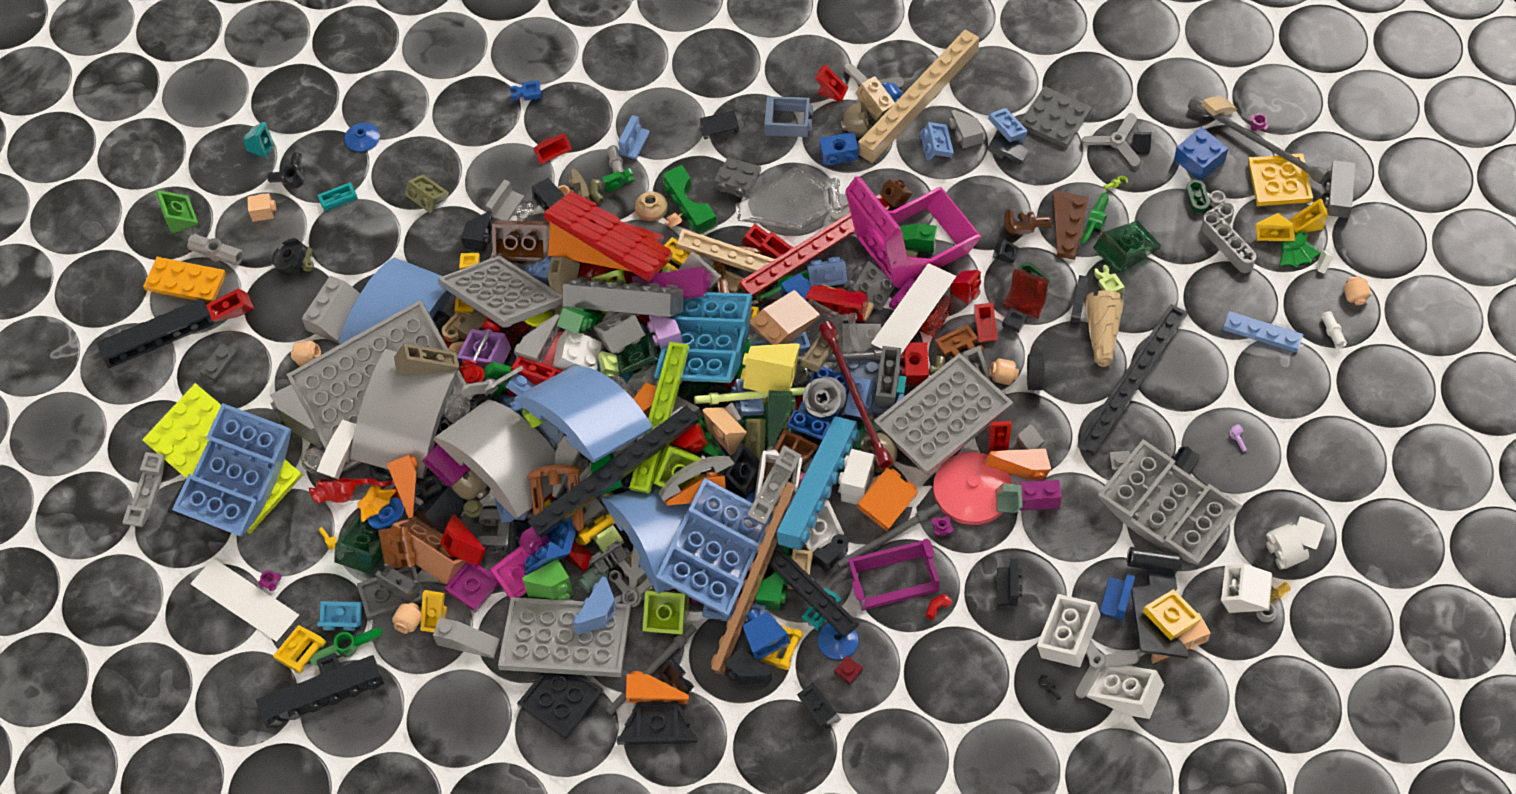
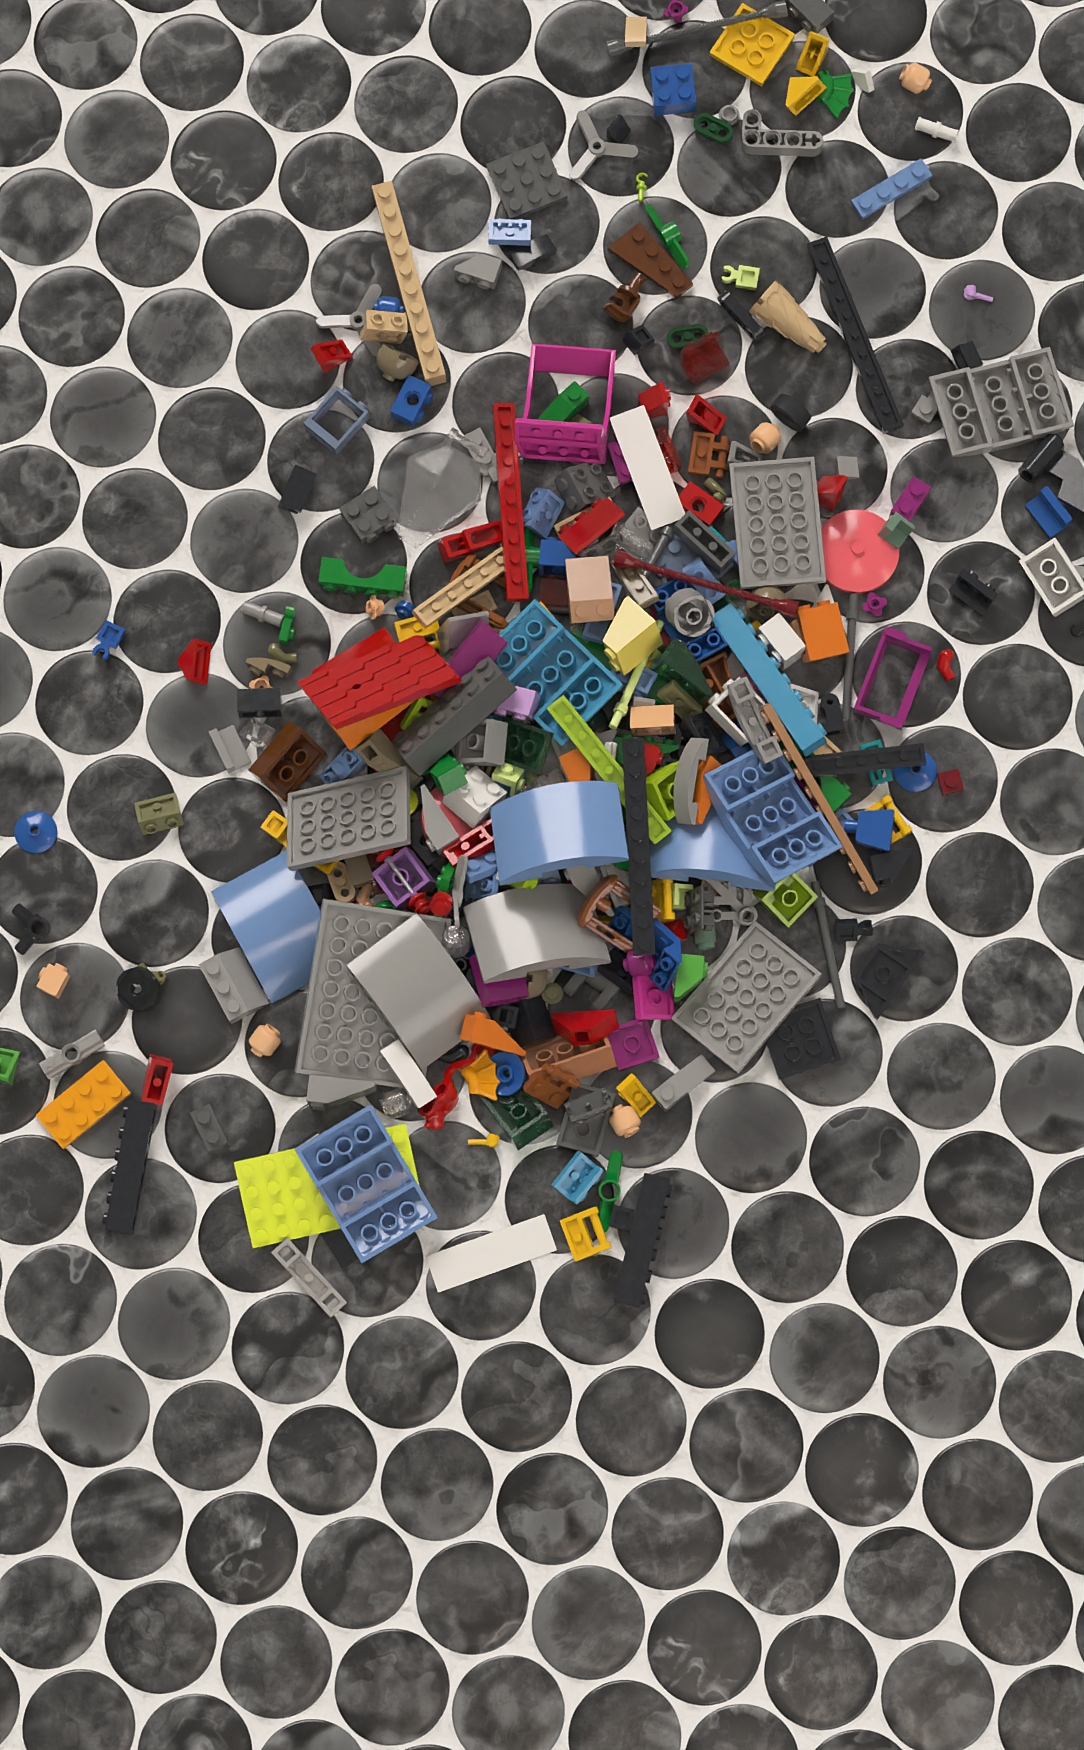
camera: 55 degrees left, 20 degrees up
magenta plate [258,570,281,591] -> none
teal tile [317,182,358,212] -> none
dark tan slope [394,343,459,376] -> none
black slope [461,211,496,251] -> none
medium blue slope [573,576,616,635] -> none
medium blue bracket [618,115,650,159] -> none
orange slope [626,671,689,704] -> none
tan piece [635,191,668,222] -> none
black hinge [797,682,841,729] -> none
reddish brown brick [879,179,913,207] -> none
medium blue bracket [920,122,954,161] -> none
slope [985,449,1051,481] -> none
black plate [1002,308,1028,333] -> none
clear green slope [1093,220,1162,273] -> none

